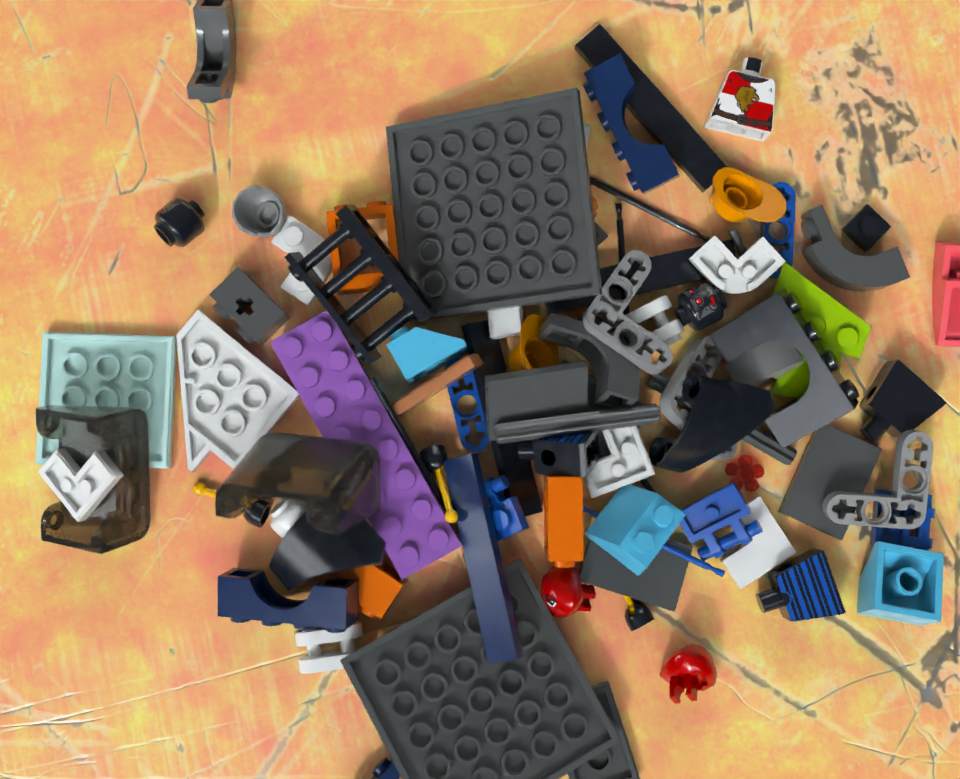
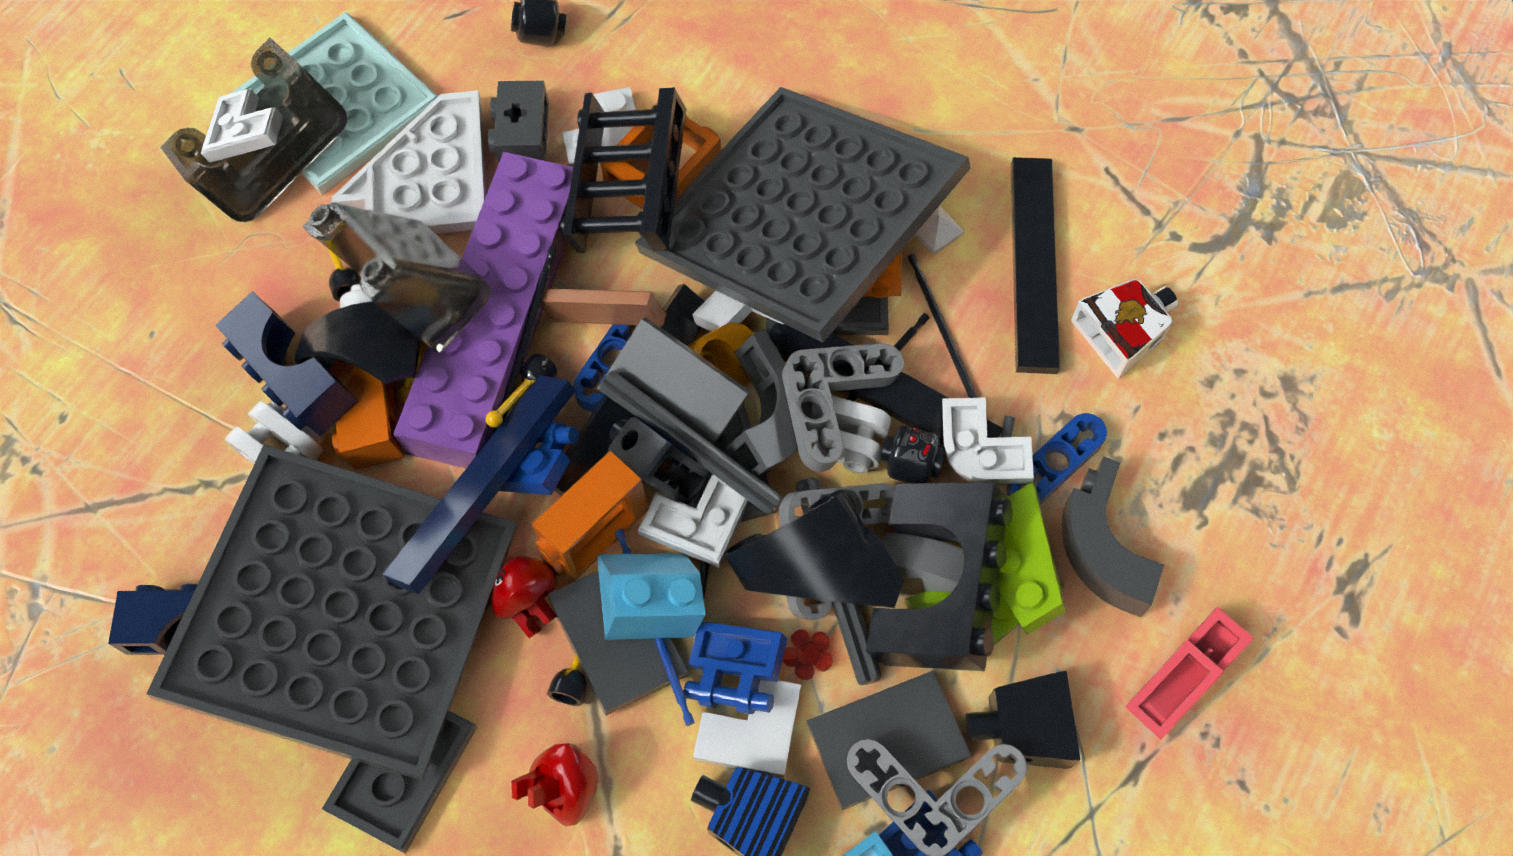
camera: 45 degrees right, 20 degrees down
light grey hair [232,185,287,238] -> none
medium azure slope [386,326,467,384] -> none
dark blue arch [583,53,680,195] -> none
light orange piece [709,167,786,222] -> none
black plate [841,204,891,252] -> none

